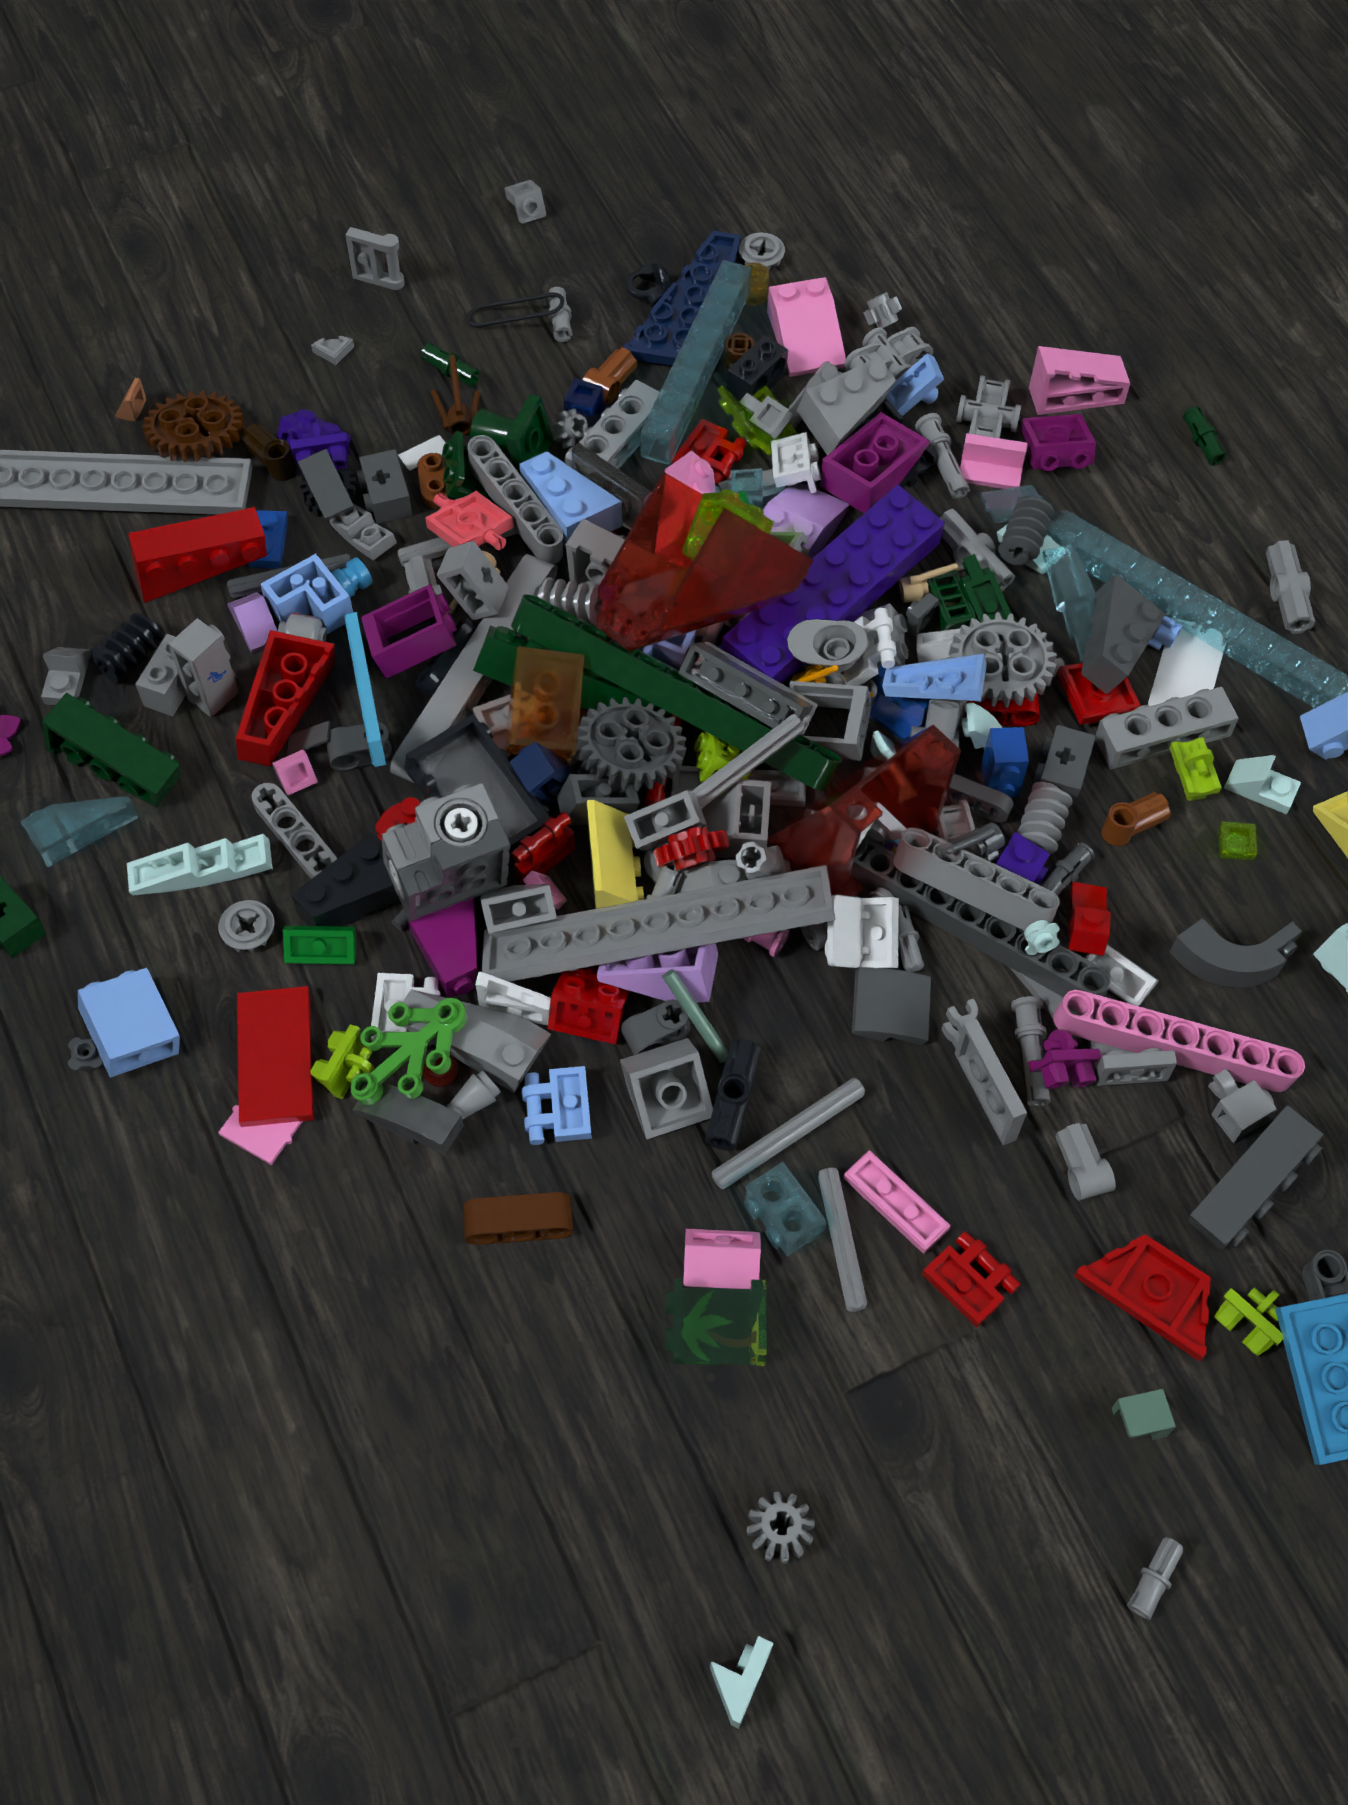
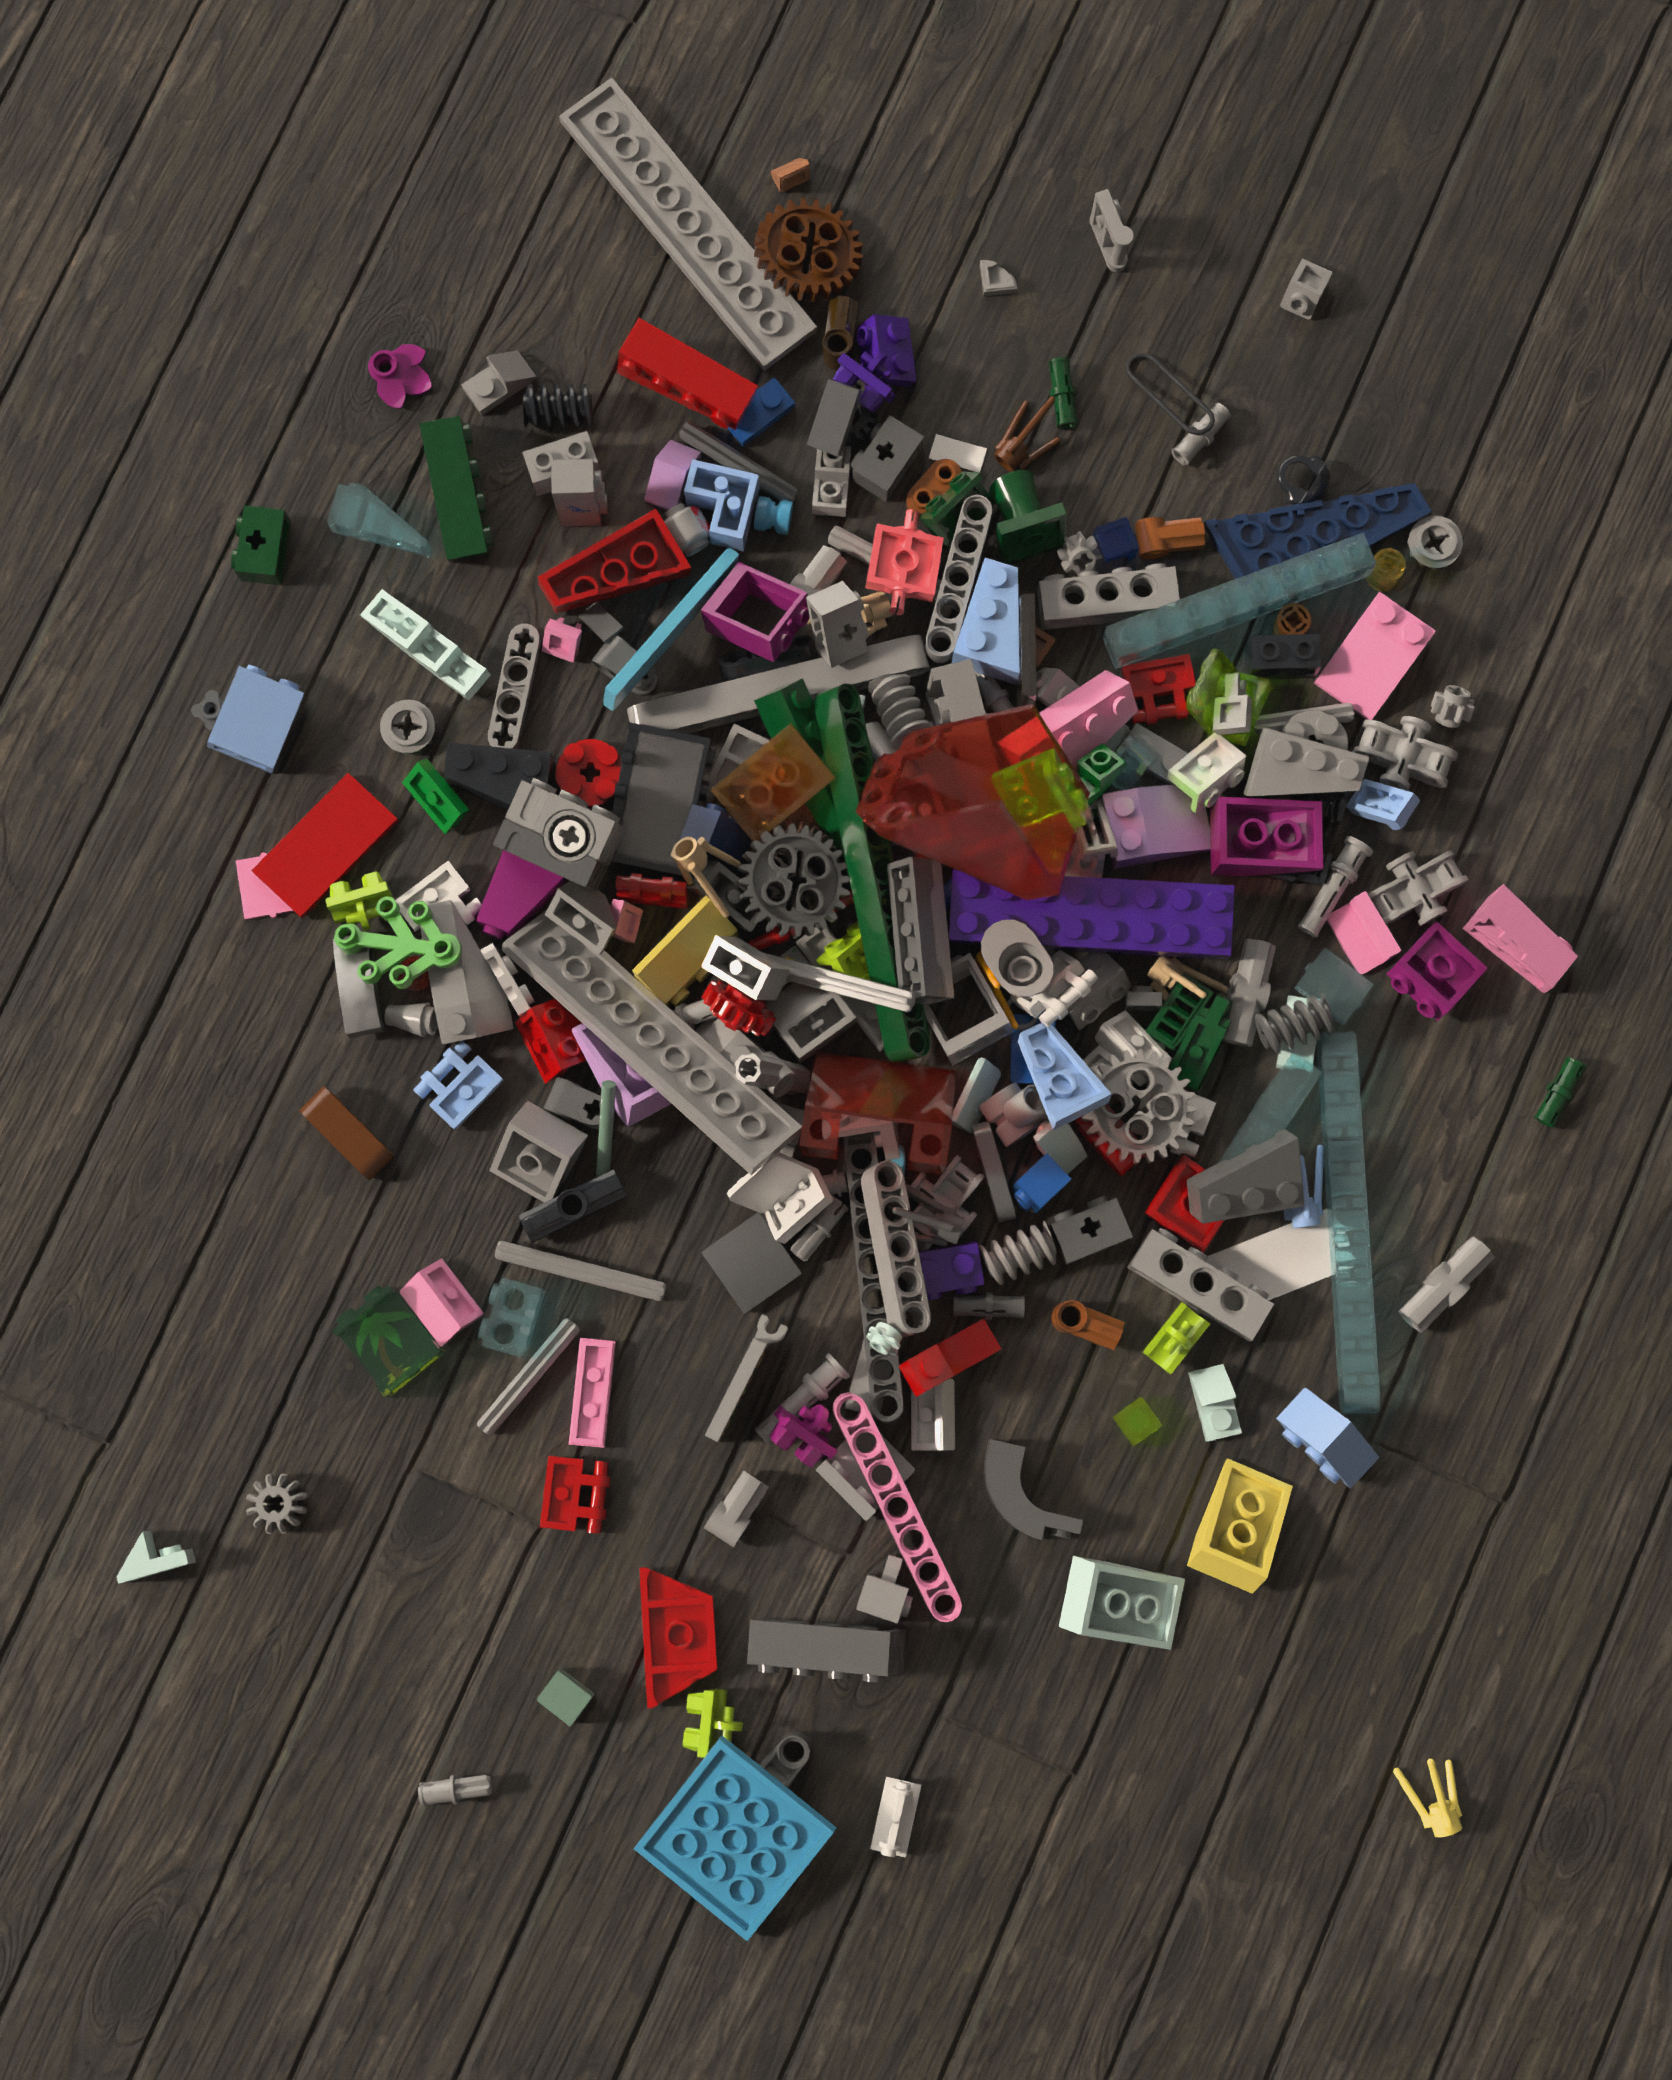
camera: 50 degrees right, 20 degrees up
none -> tan plant [670,837,741,918]

